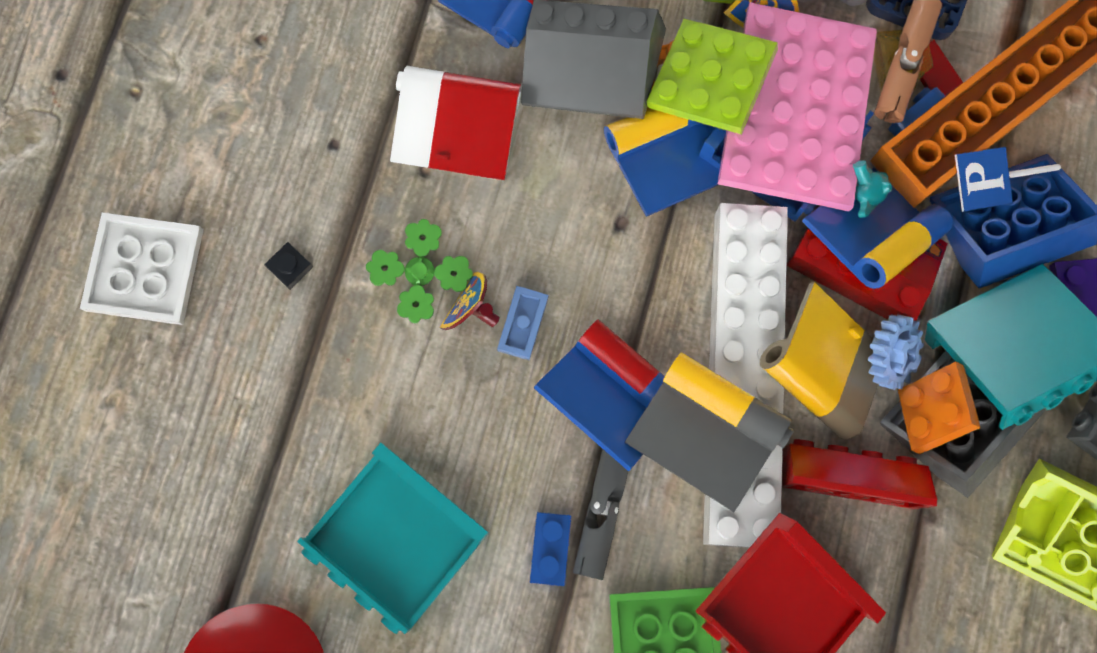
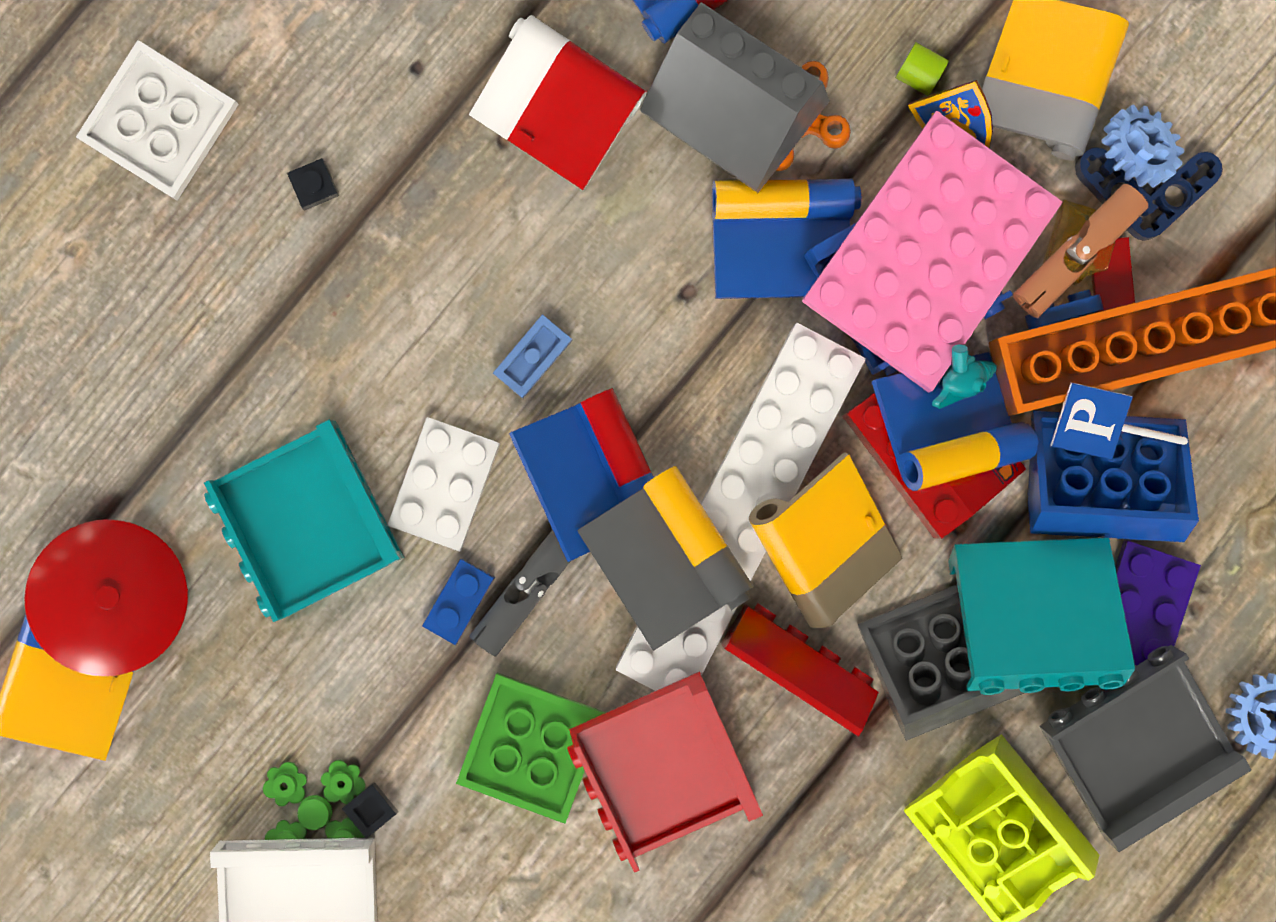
camera: 20 degrees right, 10 degrees up
bright green plant [366,219,473,324] -> none
shield [439,272,500,330] -> none
lime plate [646,18,778,135] -> none
light blue gear [868,314,924,390] -> none
orange plate [898,361,981,454] -> none
none -> white plate [387,417,500,552]

